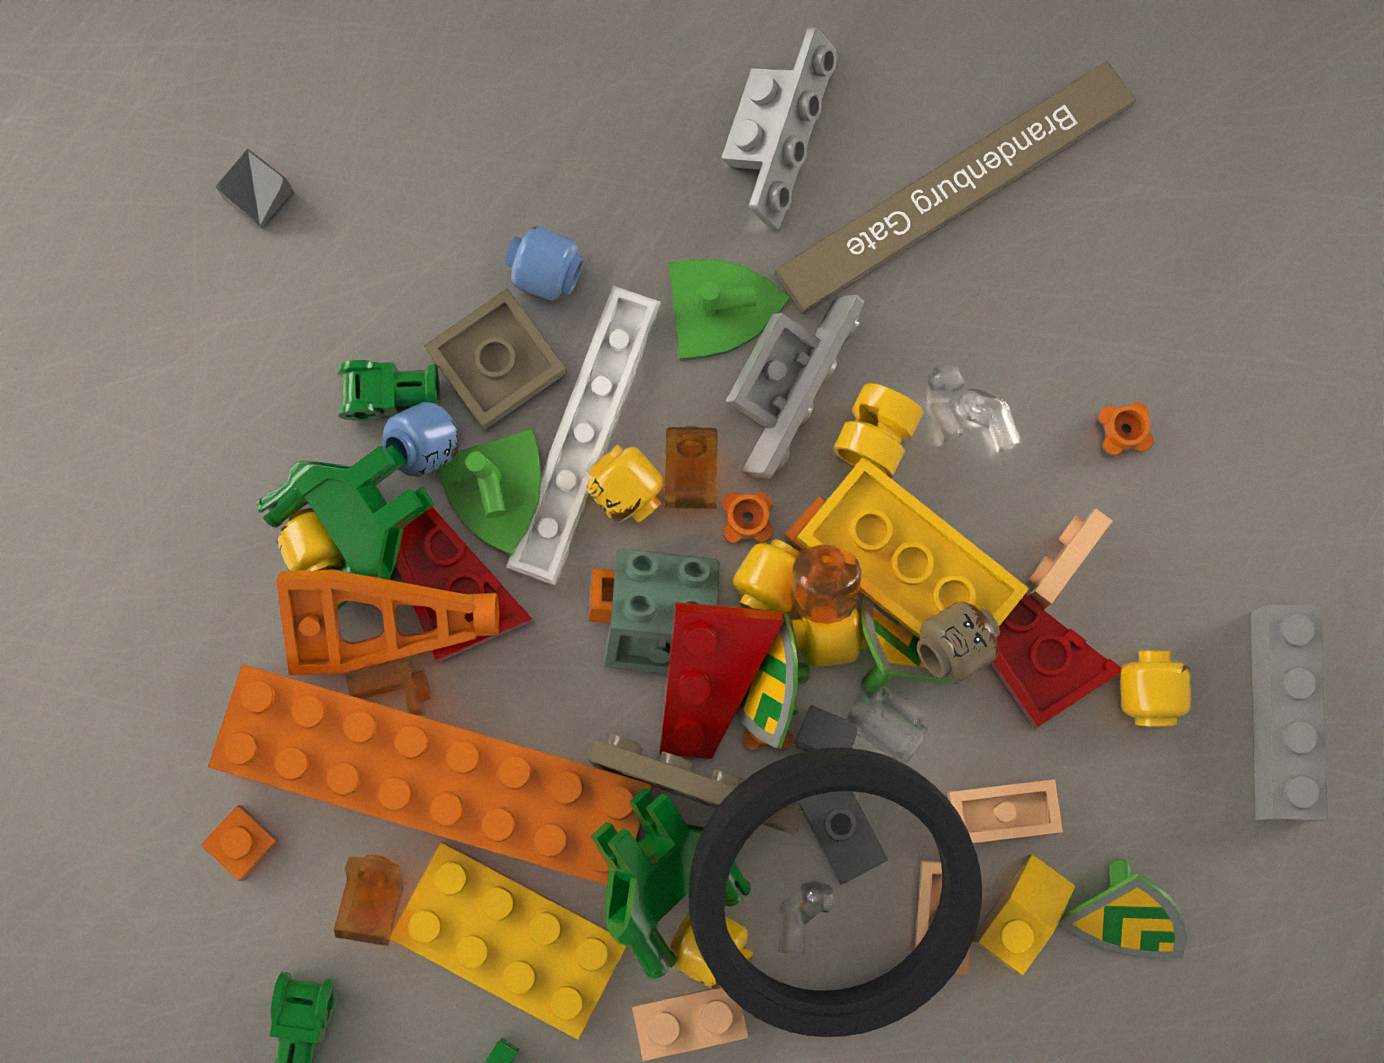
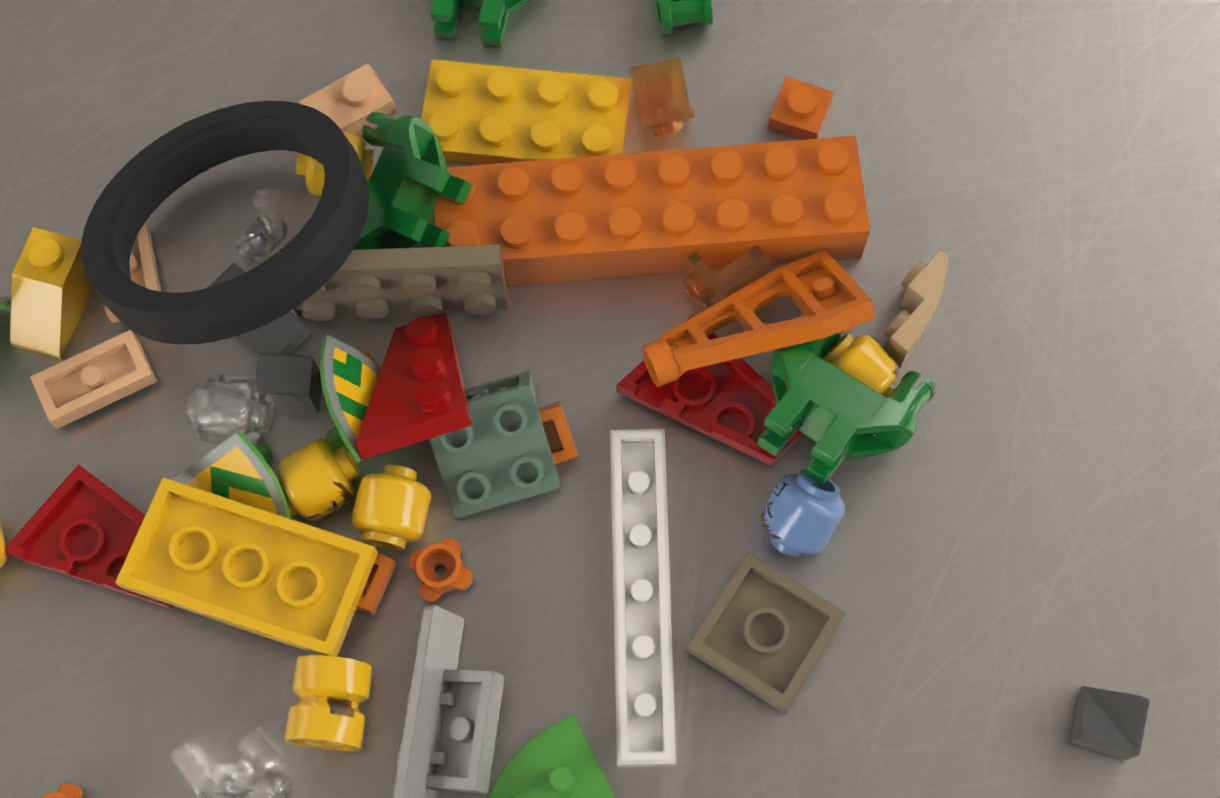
camera: 160 degrees right, 10 degrees down
green connector [337,360,440,421] -> none
bright green shield [438,429,542,555] -> none
medium blue head [505,226,584,301] -> none
yellow head [587,445,663,523] -> none
clear orange bracket [665,426,718,509] -> none
clear orange head [790,544,862,624] -> none
dark tan head [917,601,1000,682] -> none
light nougat plate [1028,509,1113,610] -> none
none -> tan slope [884,249,949,370]

